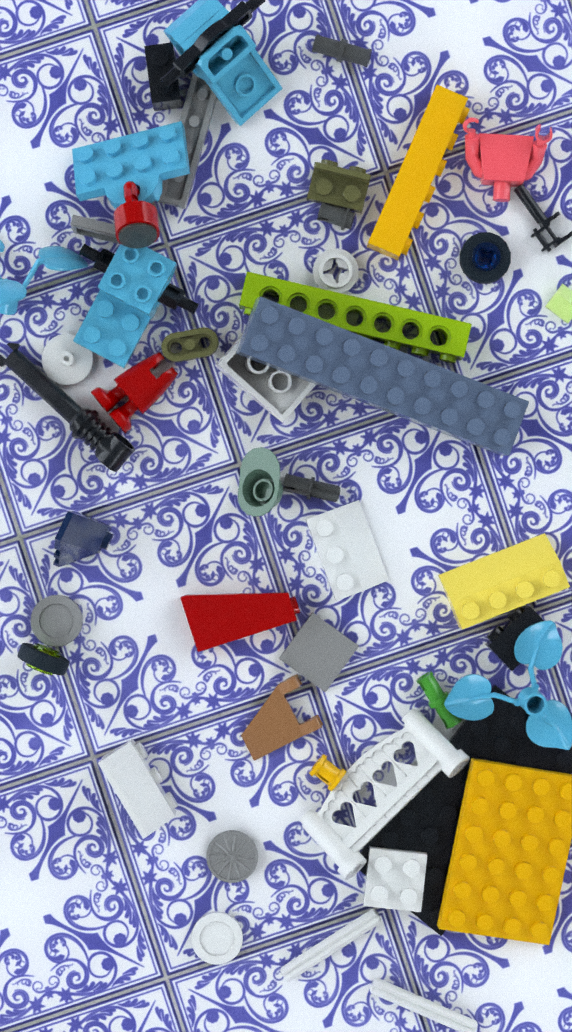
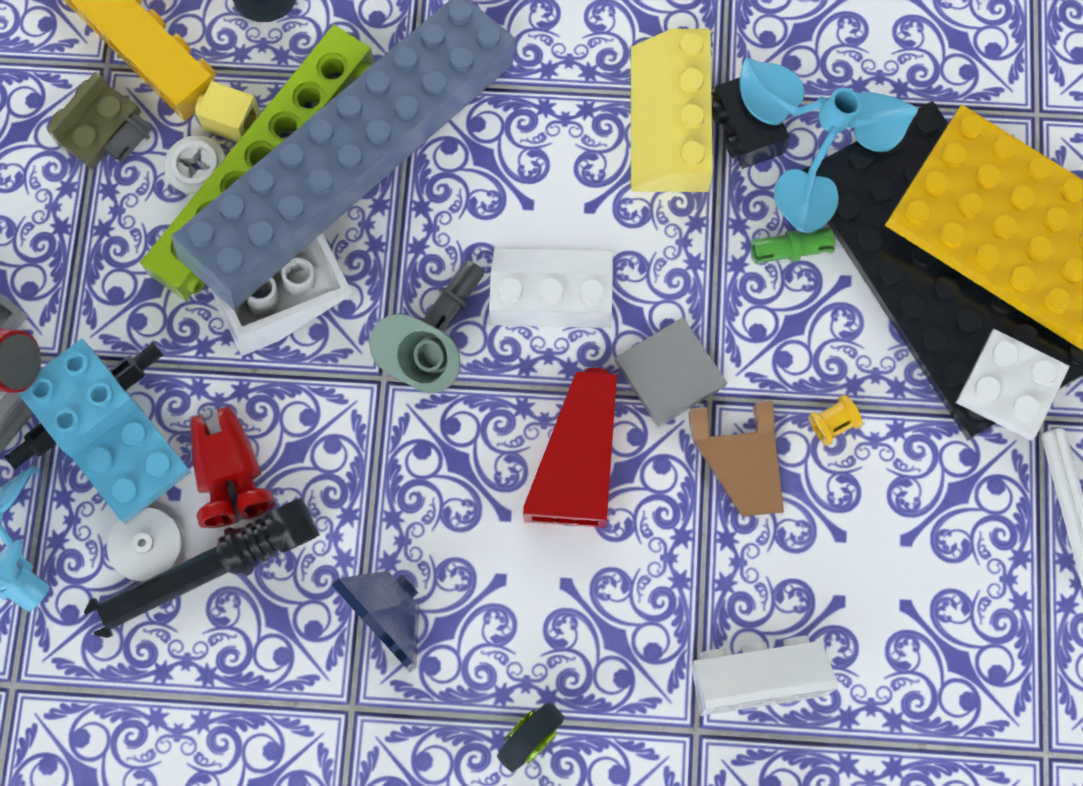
camera: 65 degrees left, 15 degrees down
light grey piece [31,595,83,647] -> none
olive plate [161,327,219,362] -> none
white piece [191,911,243,965] -> none
light grey wheel [206,830,258,883] -> none
white piece [300,709,470,880] -> none
none -> light yellow brick [195,81,261,142]

